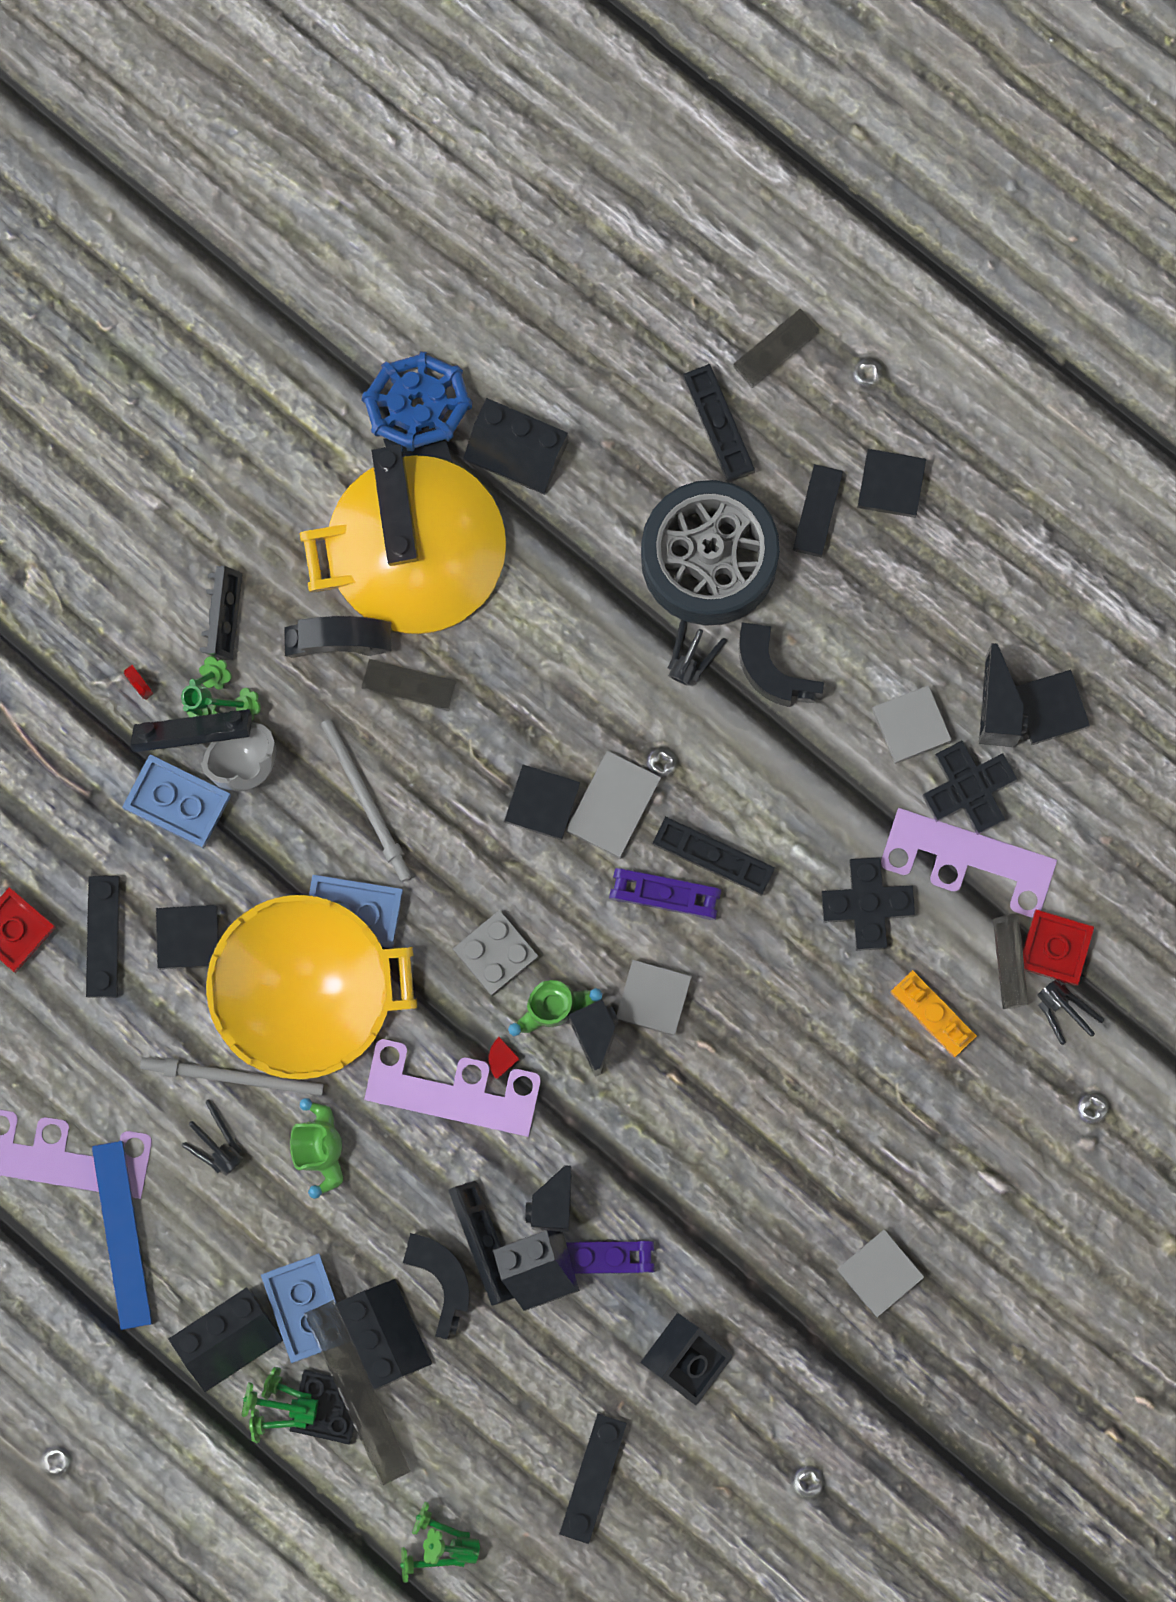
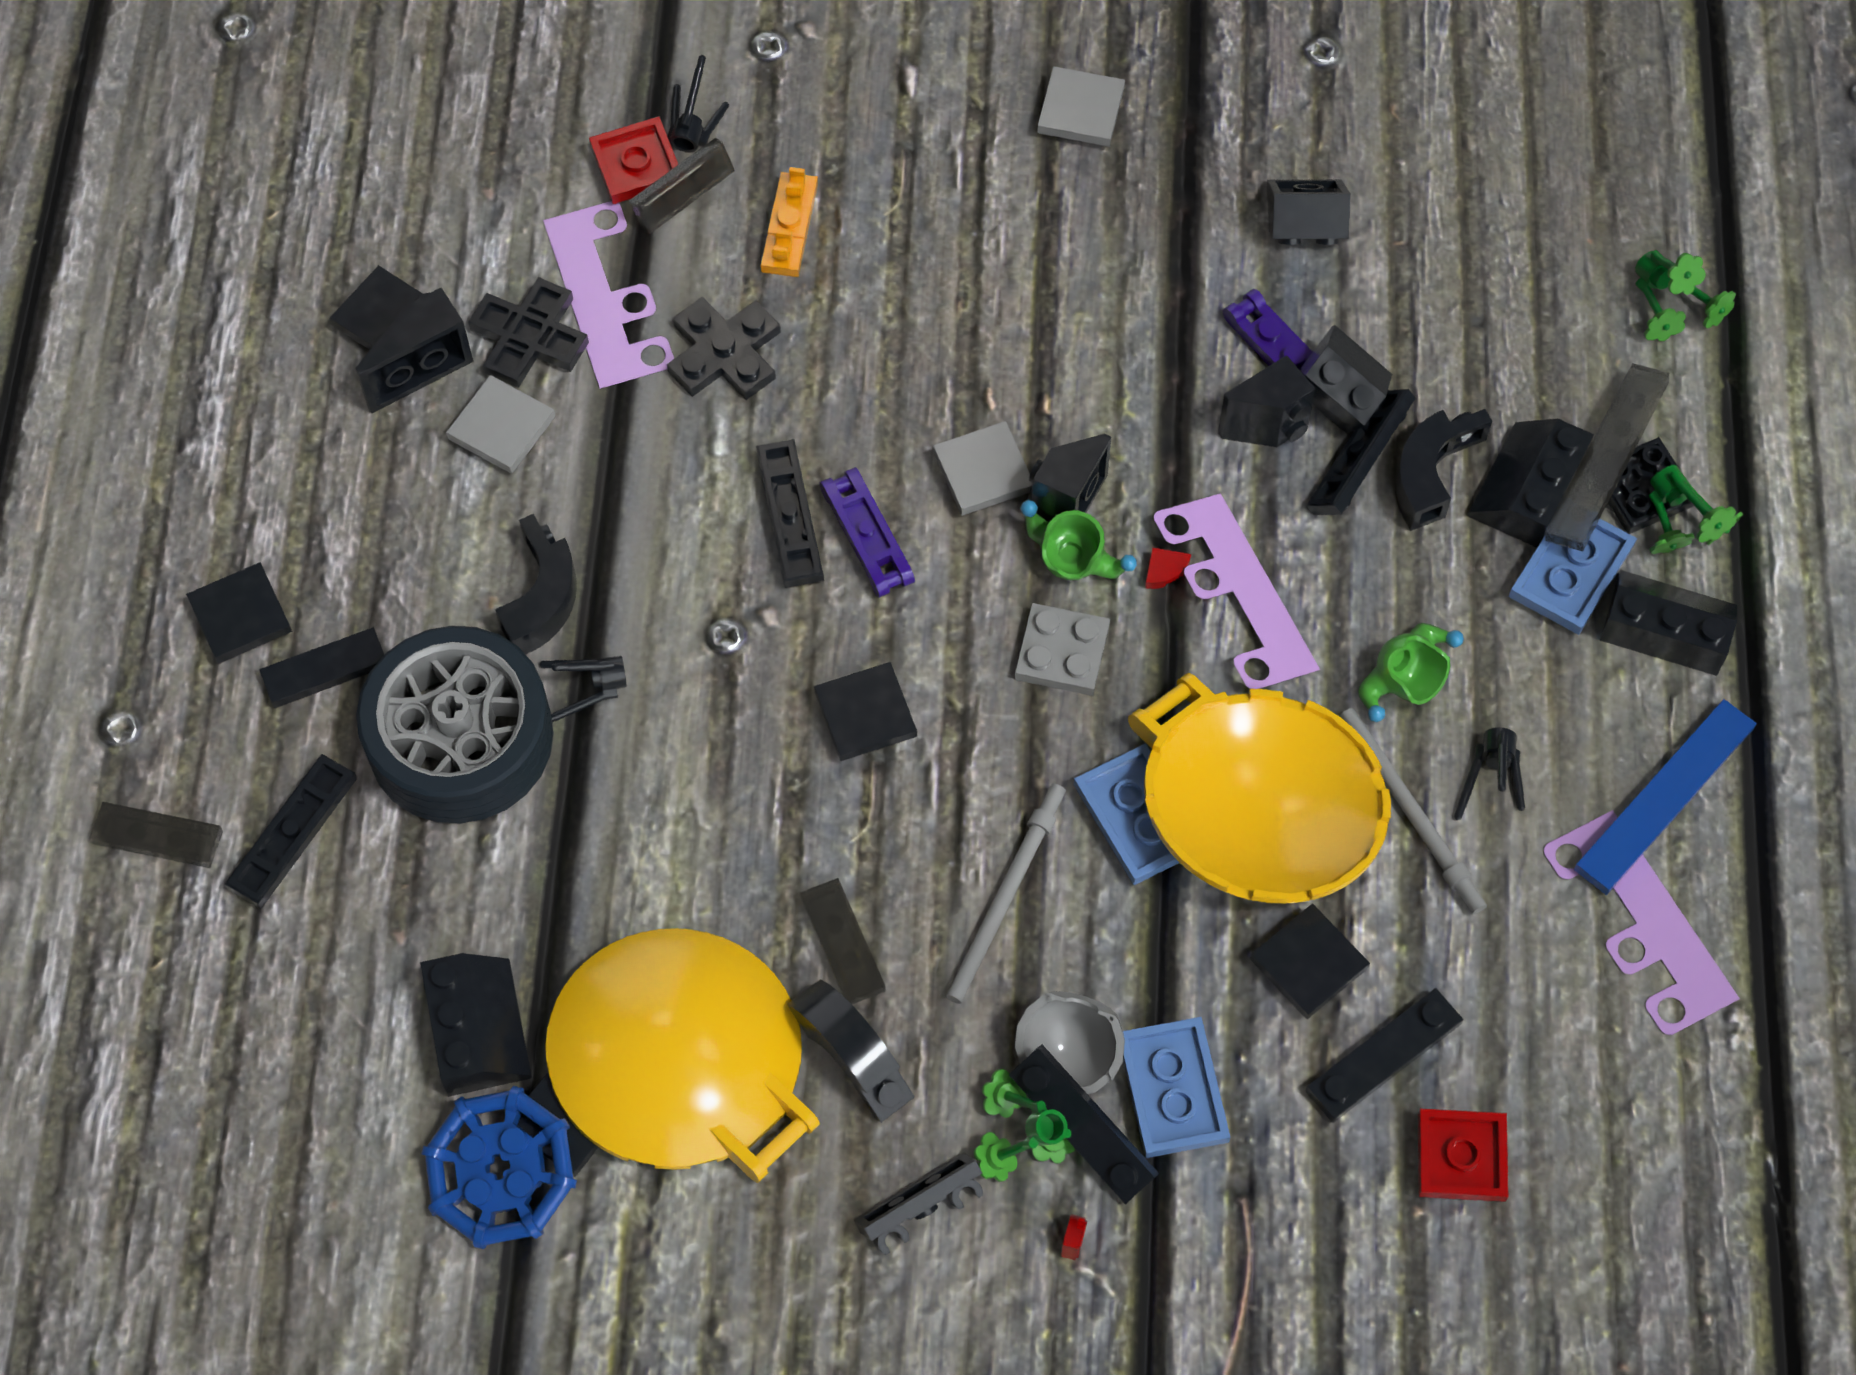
camera: 130 degrees left, 15 degrees down
black plate [371,444,419,566] -> none
black plate [559,1413,627,1544] -> none
light grey tile [566,751,661,859] -> none

